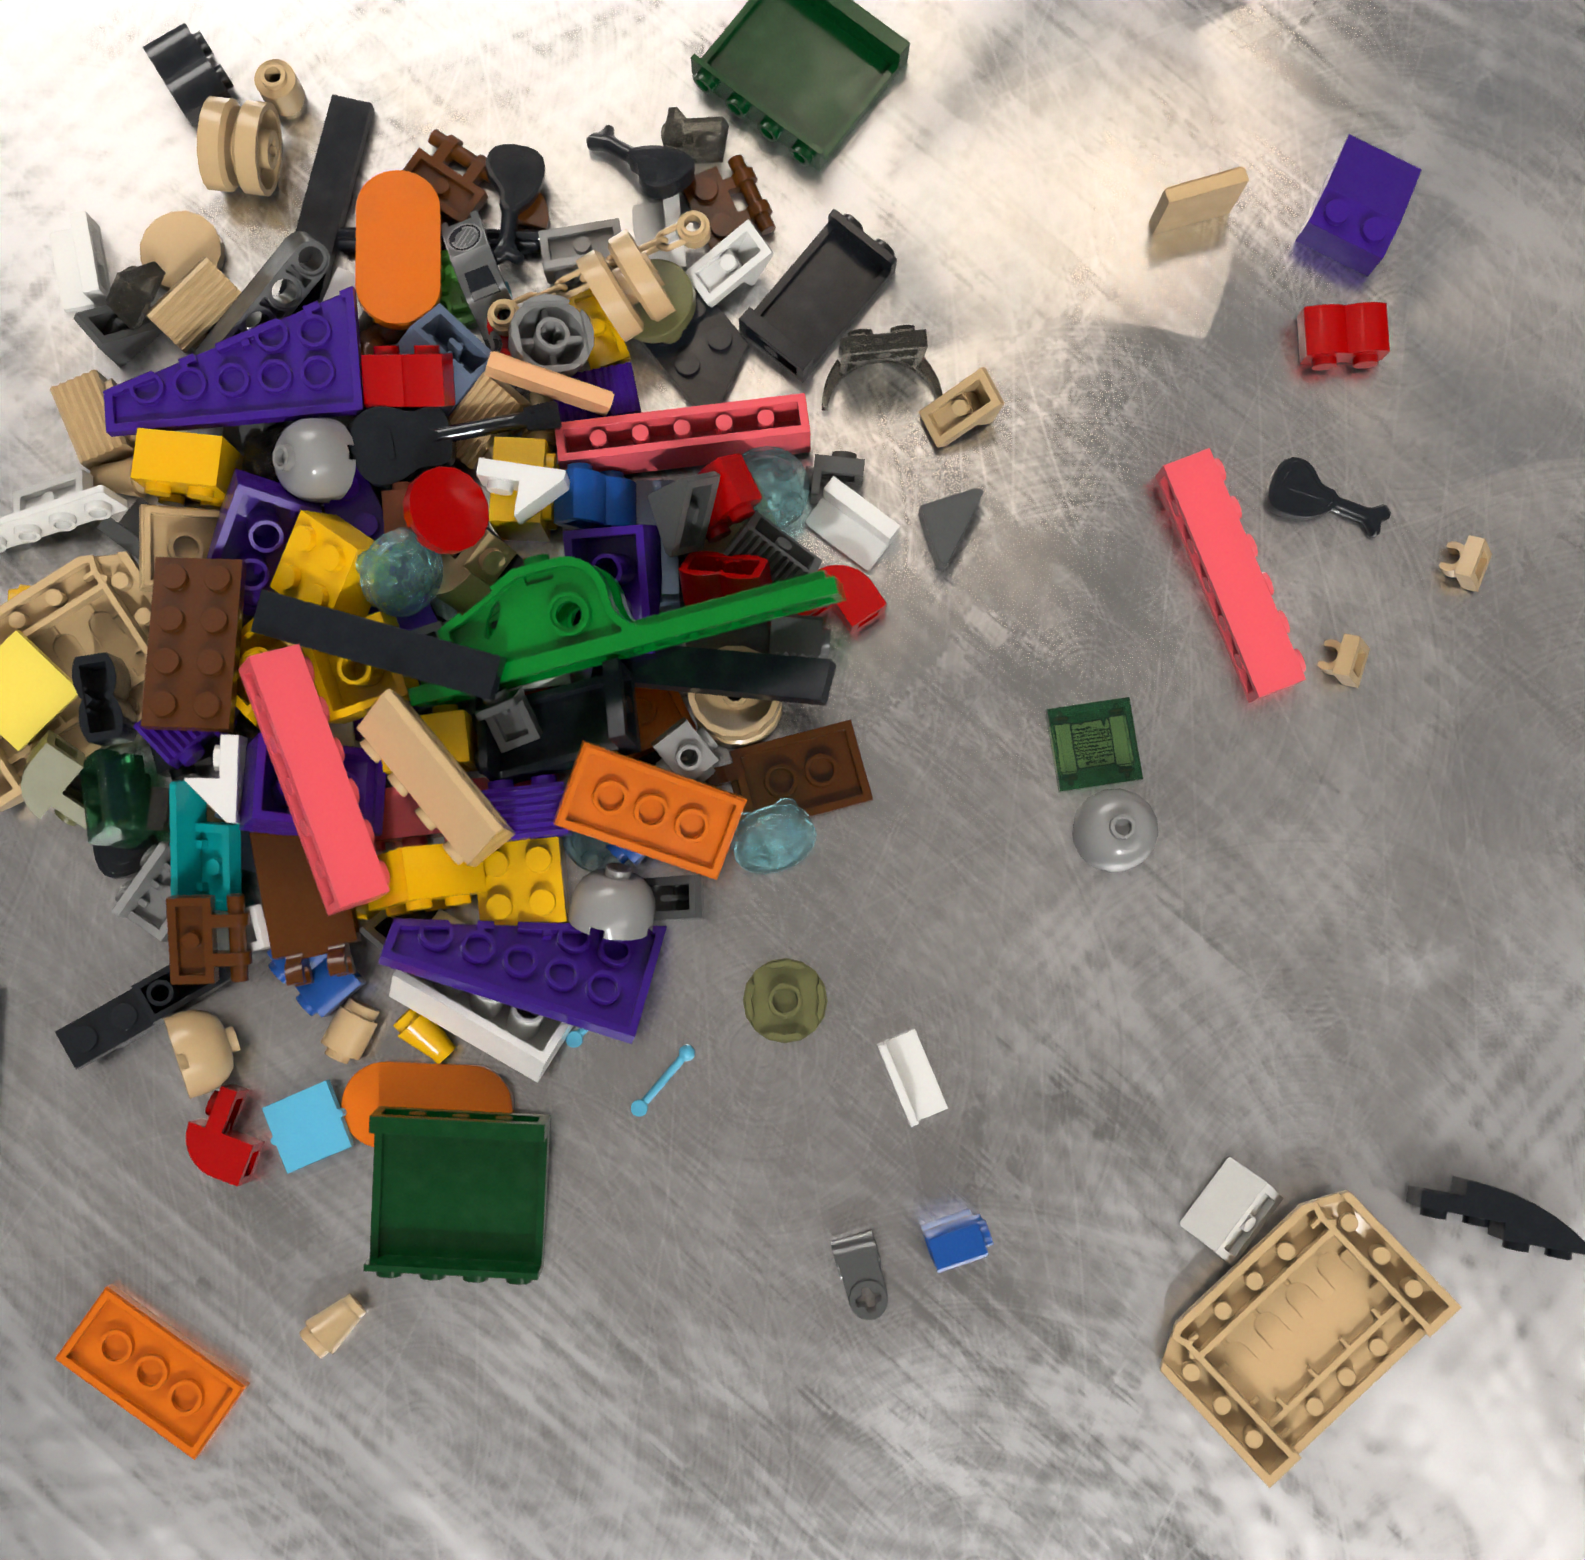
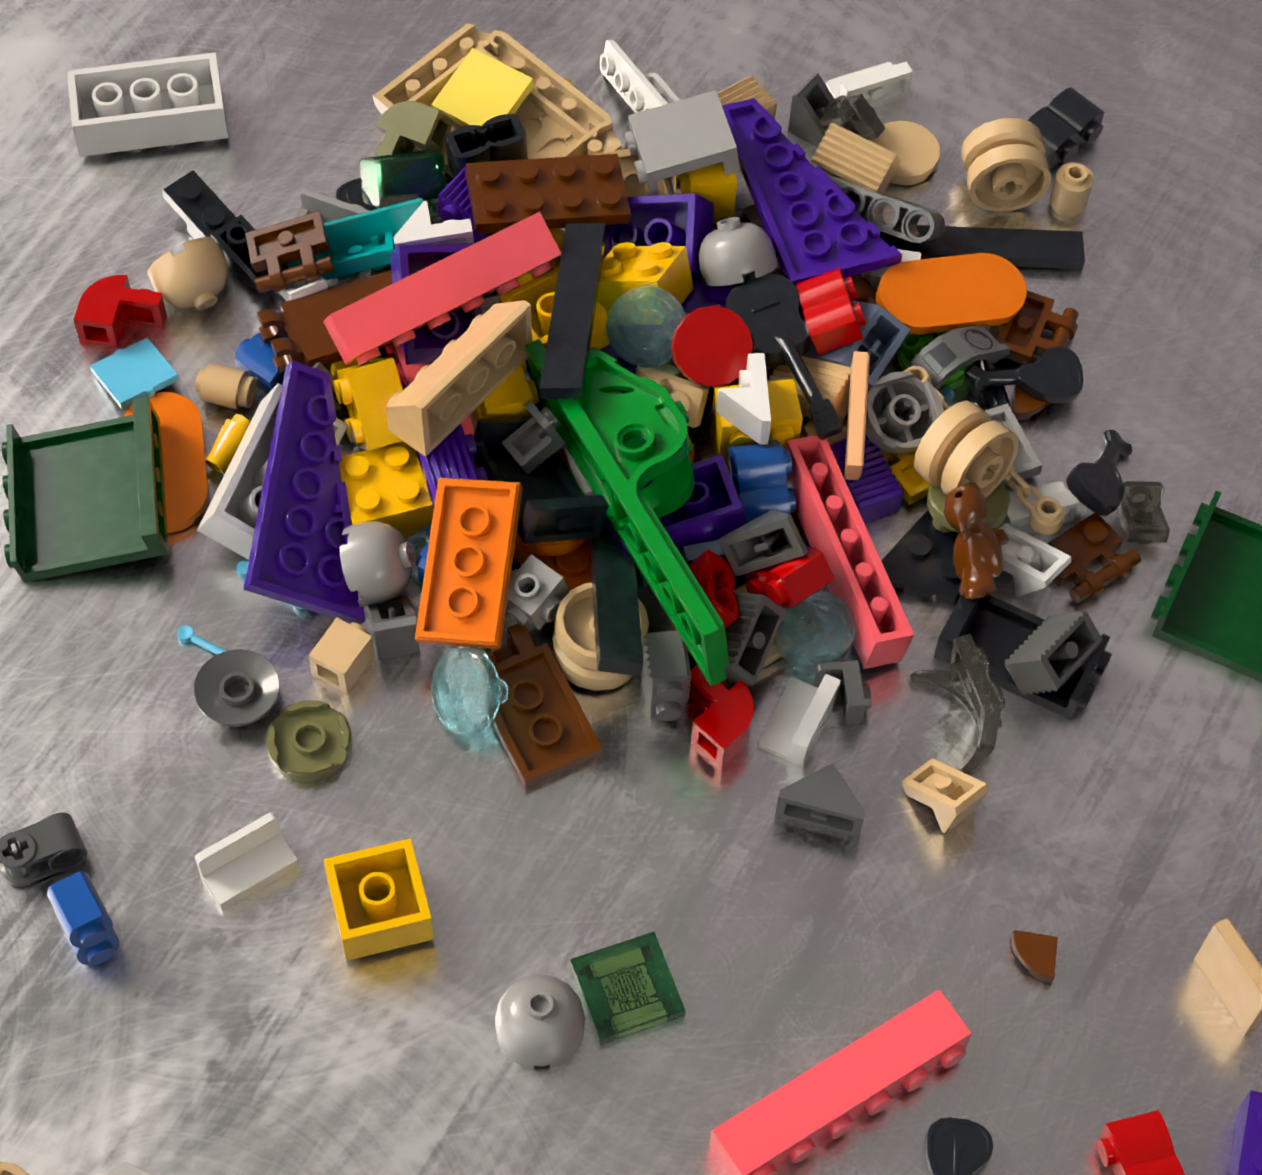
camera: 80 degrees right, 25 degrees down
none -> dark grey dish [194,649,280,727]
none -> tan brick [308,617,375,694]
none -> yellow brick [323,838,434,961]
none -> light grey panel [624,90,740,196]
none -> reddish brown animal [944,482,1009,600]
none -> dark grey brick [1005,611,1103,696]
none -> reddish brown tile [1011,930,1058,984]

